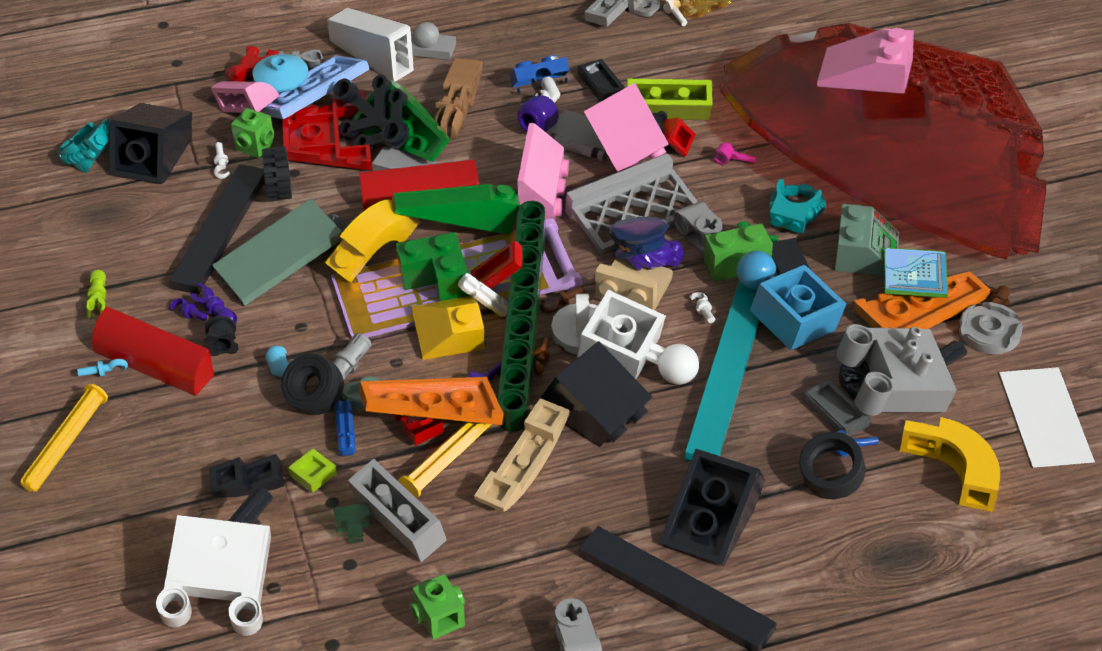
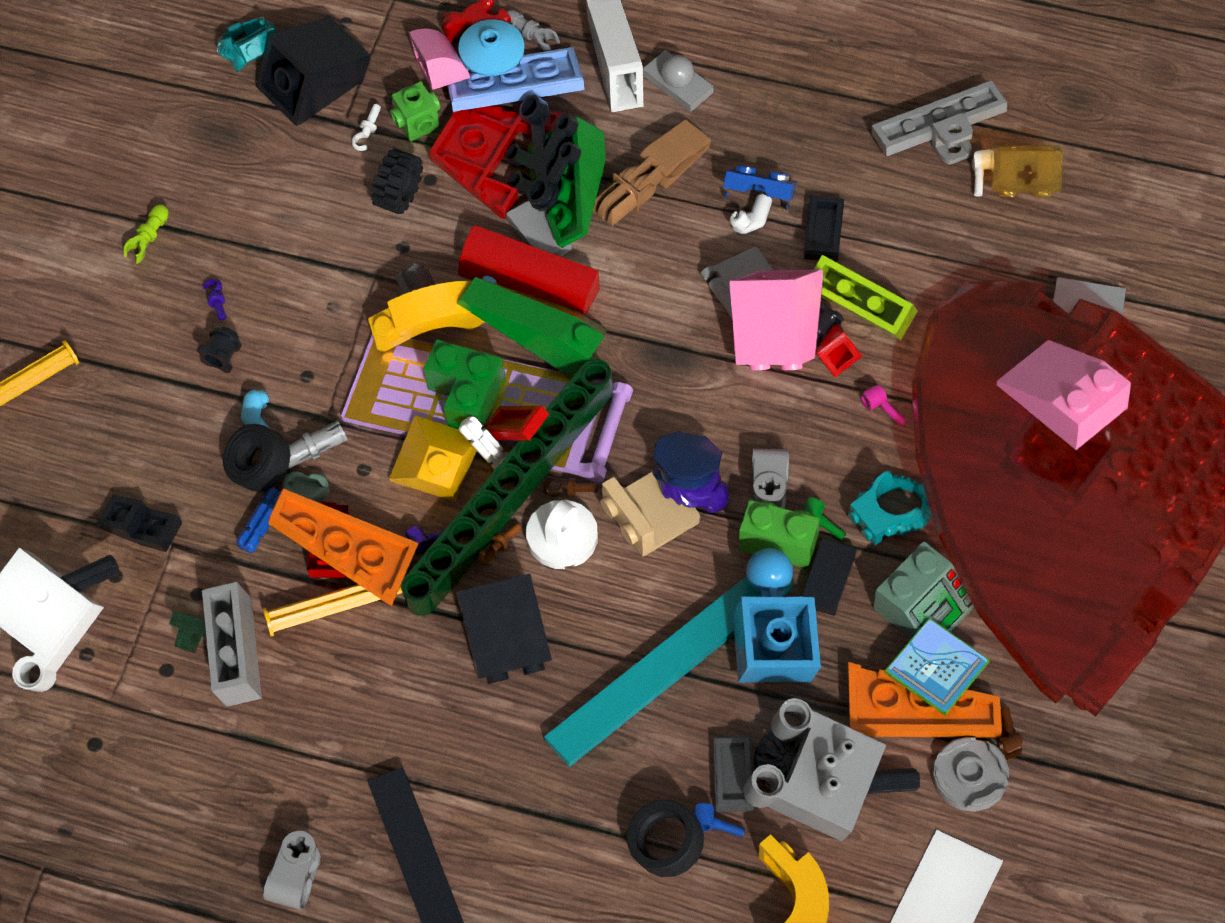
camera: 35 degrees right, 15 degrees up
medium azure hand [77,359,128,377] -> none
red brick [92,306,214,396] -> none
black tile [169,164,265,294] -> none
dark purple piece [190,283,237,323] -> none
sand green tile [212,198,343,306] -> none
lime plate [288,449,337,493] -> none
bright green brick [410,574,465,640] -> none
tan slope [474,398,569,512] -> none
dark purple head [517,95,559,133] -> none
bright pink slope [518,123,569,220] -> none
light grey fence [565,153,698,255] -> none
white brick [577,290,699,385] -> none
black slope [659,449,765,567] -> none
white hand [689,292,715,323] -> none

